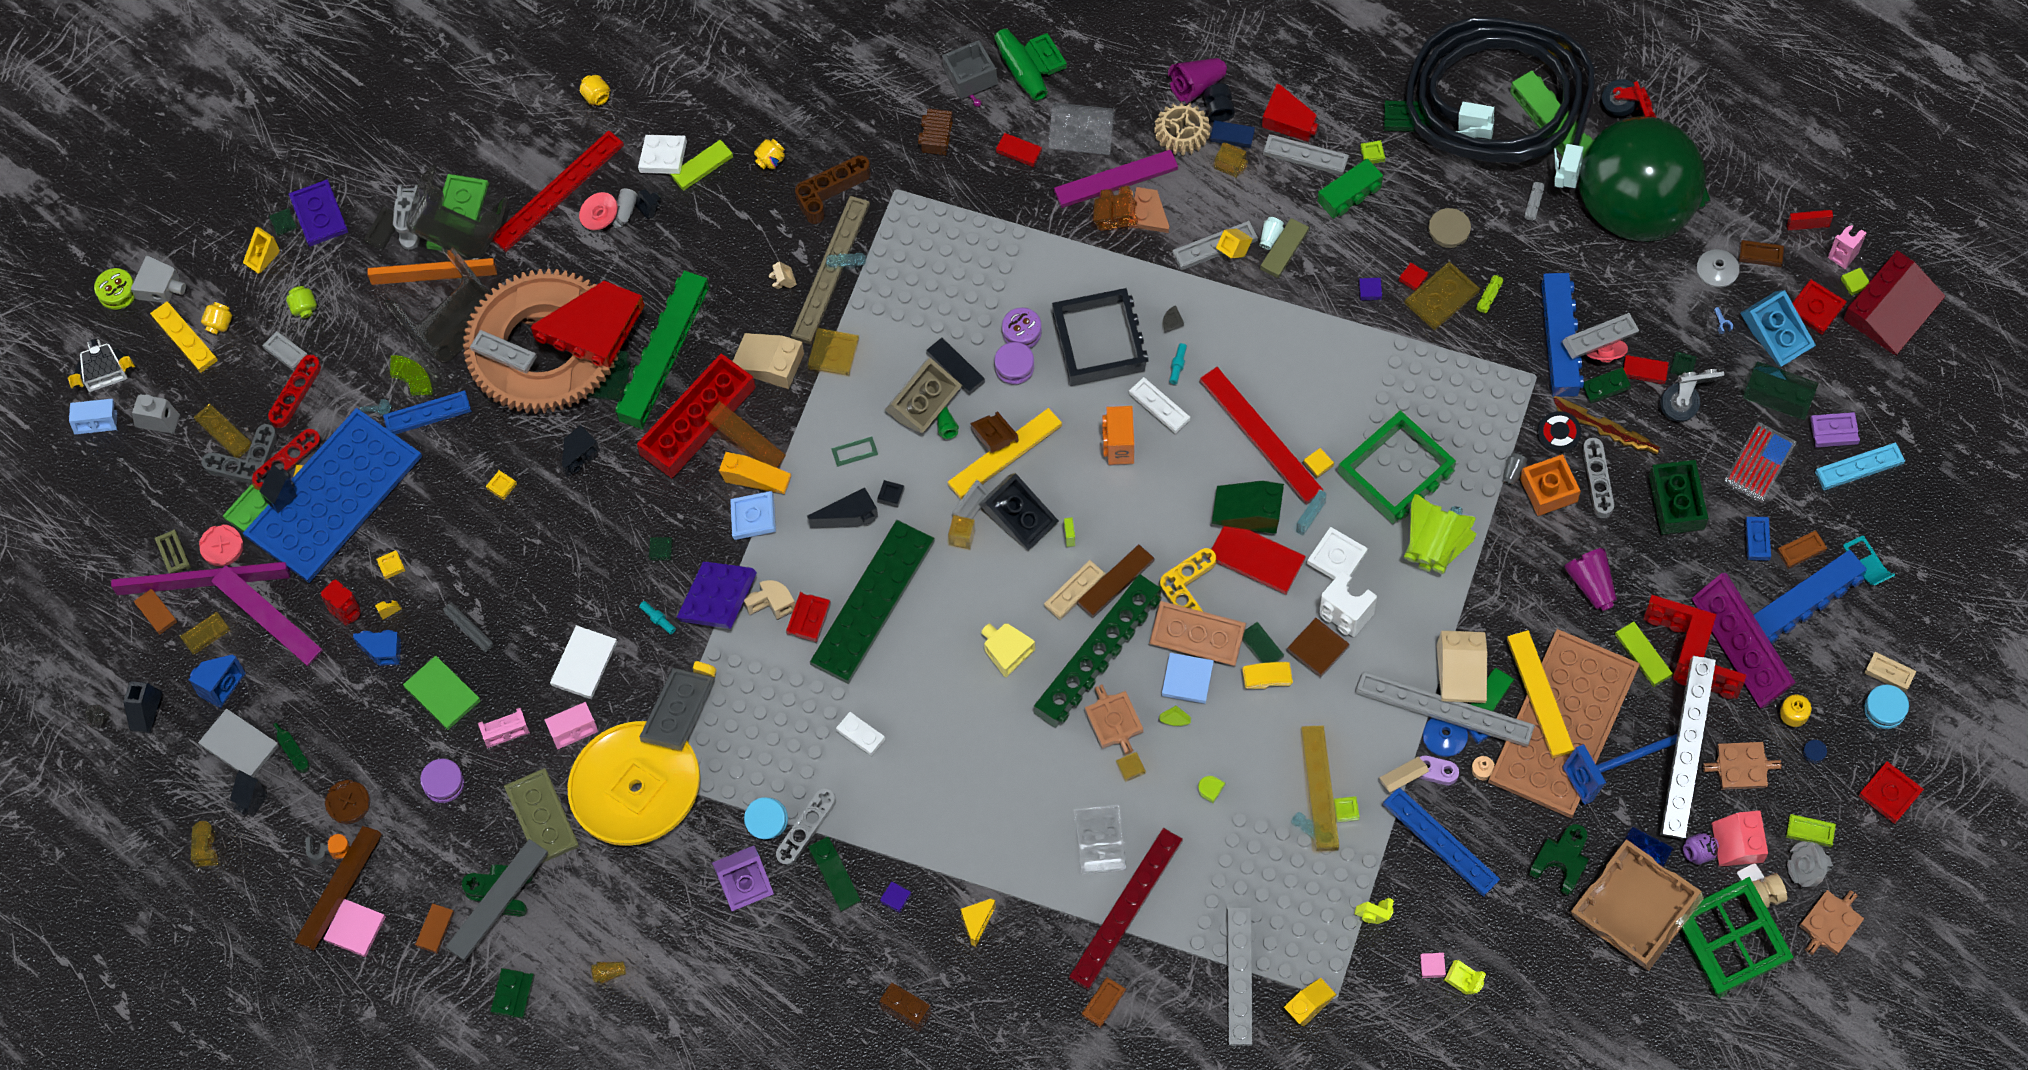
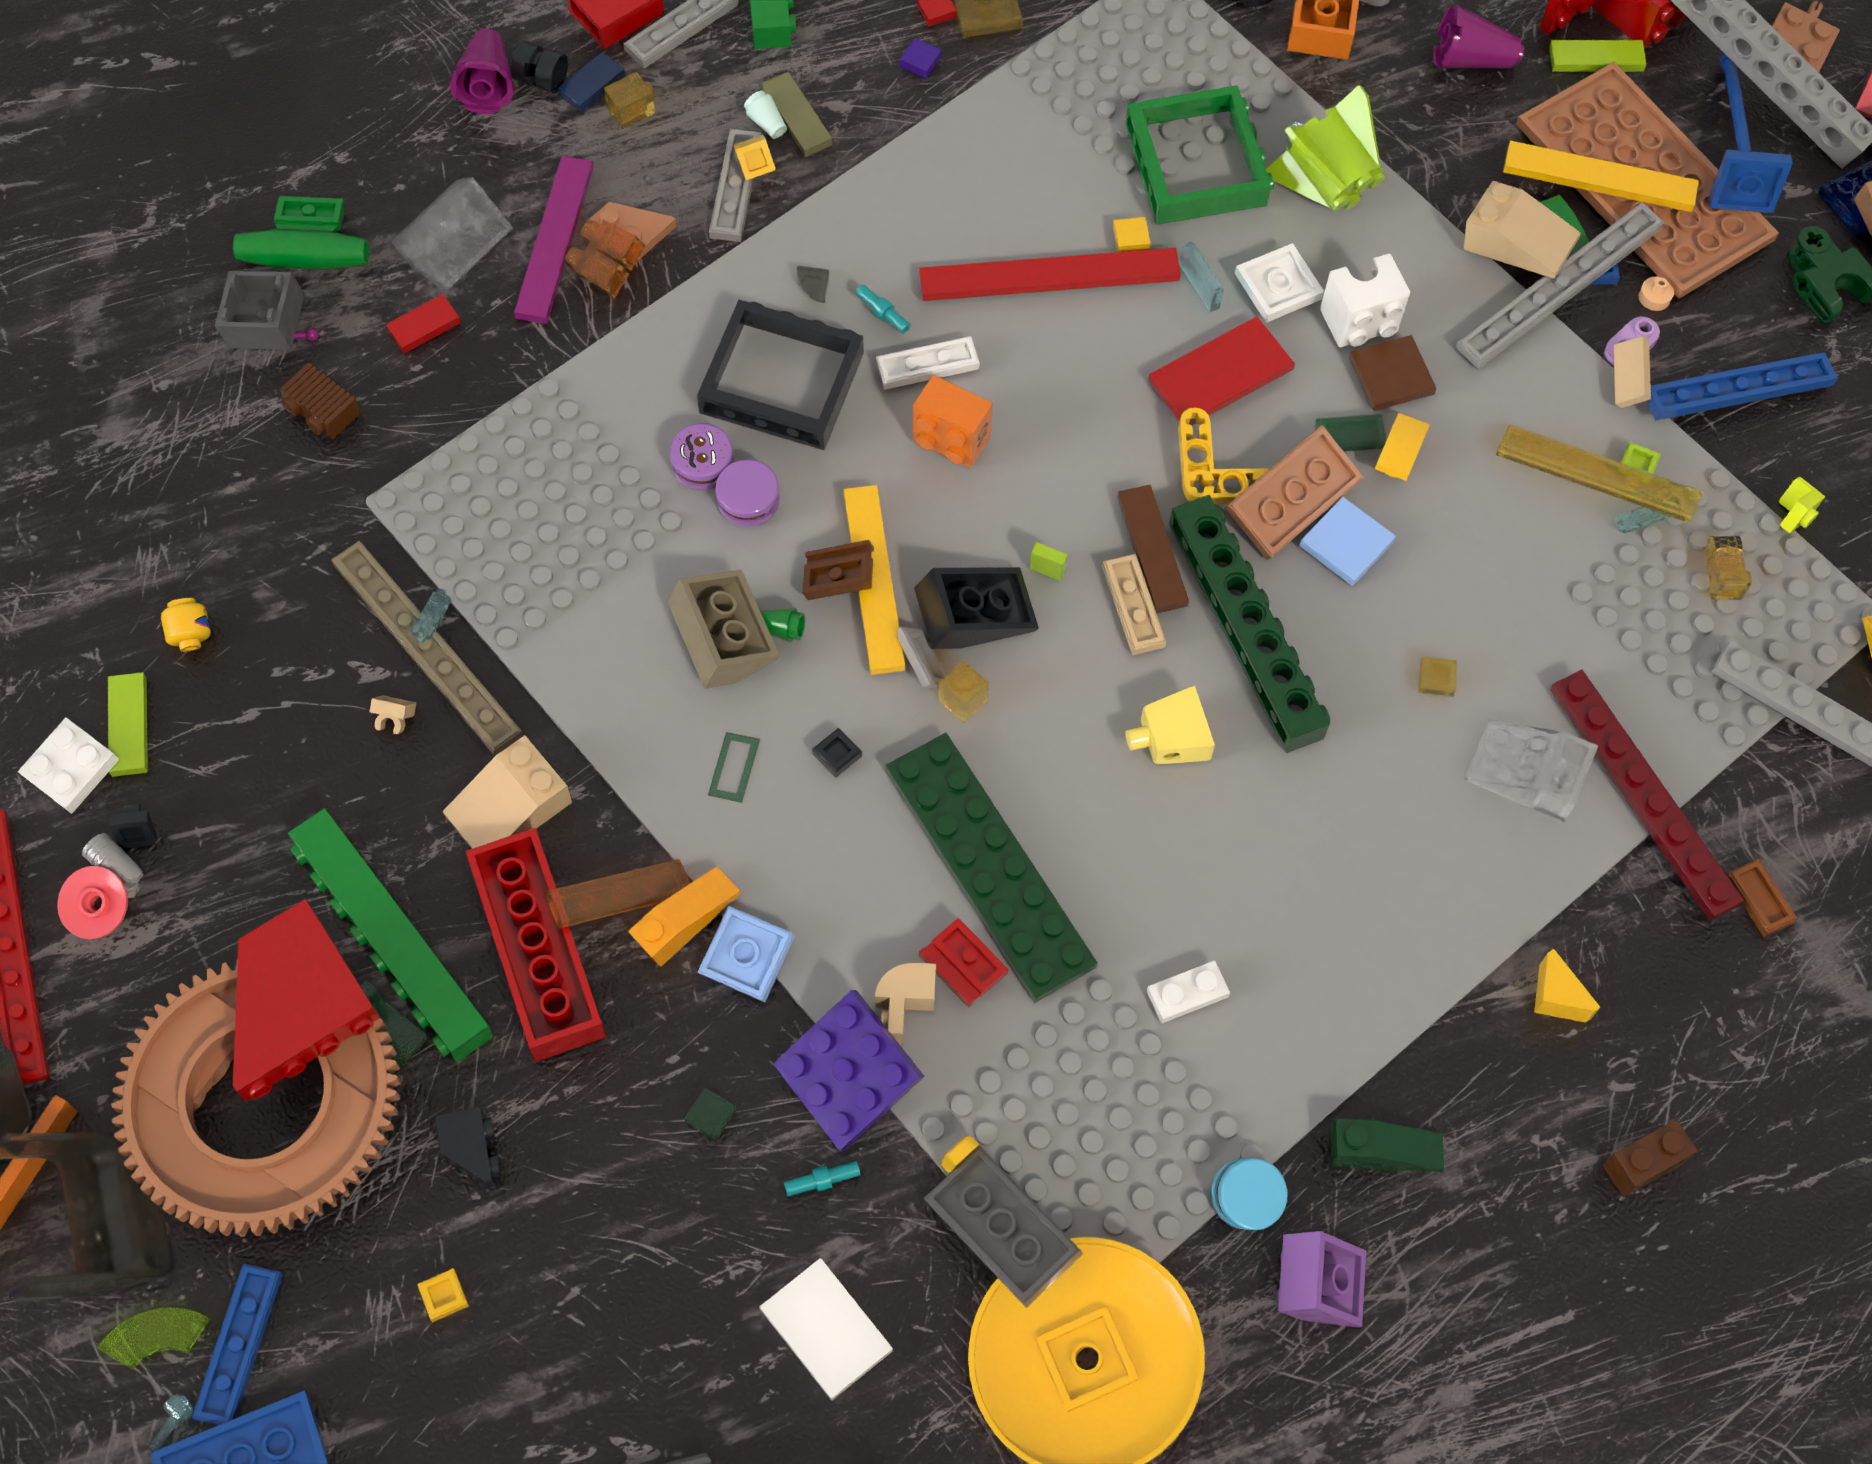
camera: 65 degrees left, 0 degrees up
light grey tile [470,330,537,374] -> none
bright pink hinge [545,702,598,750] -> none
light grey beam [776,788,836,866] -> none
reddish brown beam [795,155,871,224] -> none
black slope [807,487,878,528] -> none
clear yellow tile [808,328,859,376] -> none
dark purple tile [880,881,911,913] -> none
black tile [926,337,985,395] -> none
nougat plate [1085,685,1144,754] -> none
tan gear [1154,102,1210,156] -> none
lime tile [1159,706,1191,726] -> none
lime tile [1198,776,1225,804] -> none
dark green slope [1211,481,1284,534] -> none
blue dish [1423,718,1468,757] -> none
dark grey cone [1502,453,1528,487] -> none
none -> clear yellow leg [1706,536,1752,600]

